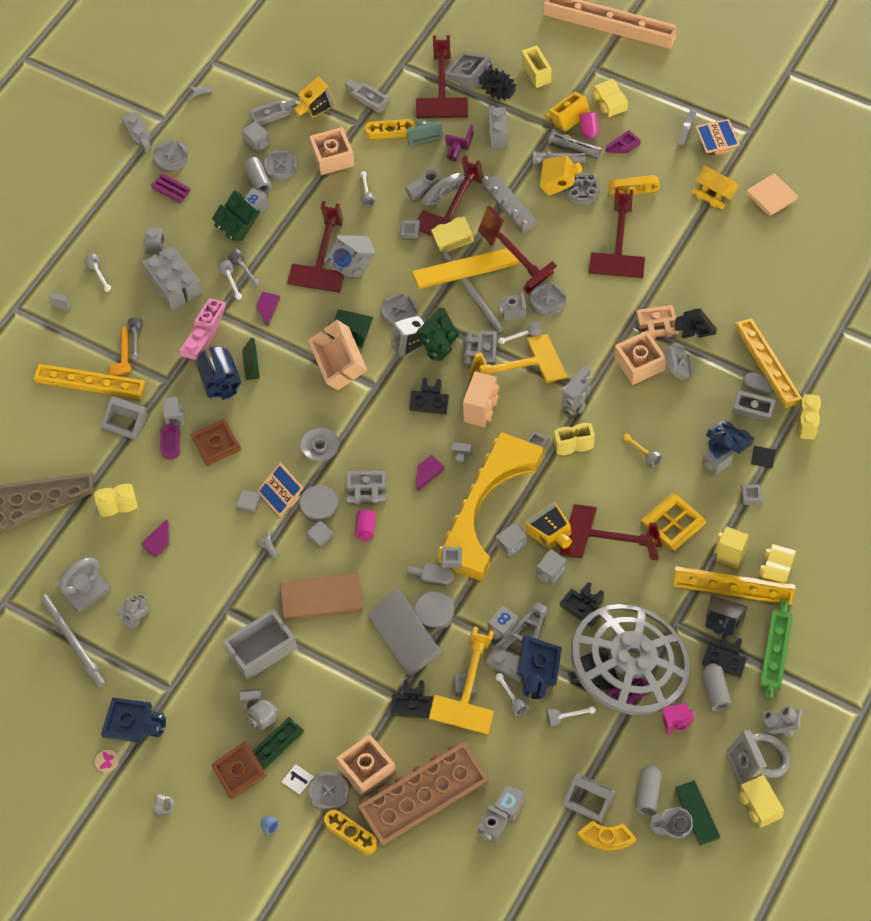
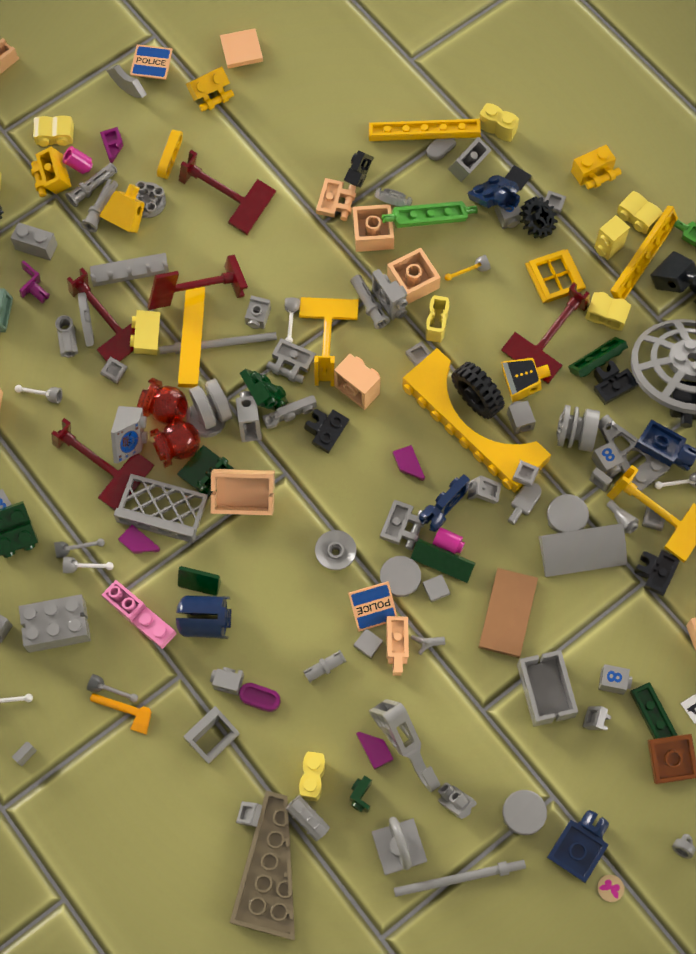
camera: 70 degrees left, 10 degrees up
yellow tile [33,364,146,400] -> none
dark orange tile [190,419,241,466] -> none
light grey head [247,699,278,730] -> none
light grey tile [451,442,472,463] -> none
light grey tile [530,283,566,316] -> none
light grey brick [536,550,567,586] -> none
none -> light grey fence [114,474,209,544]
none -> clear red tile [137,378,188,425]
none -> clear red tile [149,420,201,468]
none -> light grey wheel [189,379,233,430]
none -> light grey tile [236,801,262,827]
none -> light grey hinge [263,395,317,429]
none -> light grey axle [286,795,330,841]
none -> light grey pin [303,650,347,683]
none -> light grey pin [350,275,390,329]
none -> dark green bracket [350,775,372,813]
none -> light grey piece [369,699,440,792]
none -> bright green plate [382,201,478,228]
none -> light nougat hinge [386,616,409,676]
none -> light nougat brick [387,248,441,305]
none -> dark green tile [410,539,476,583]
none -> dark blue plate [419,474,470,532]
none -> black wheel [451,362,505,419]
none -> light grey bracket [467,476,502,504]
none -> light grey tile [502,790,547,835]
none -> black gear [519,196,558,239]
none -> light grey wheel [557,405,600,452]
none -> dark green plate [568,337,628,378]
none -> yellow brick [571,144,622,190]
none -> light yellow brick [585,292,631,331]
none -> light grey tile [589,467,613,492]
none -> light grey brick [598,664,632,695]
none -> light grey cone [607,500,639,534]

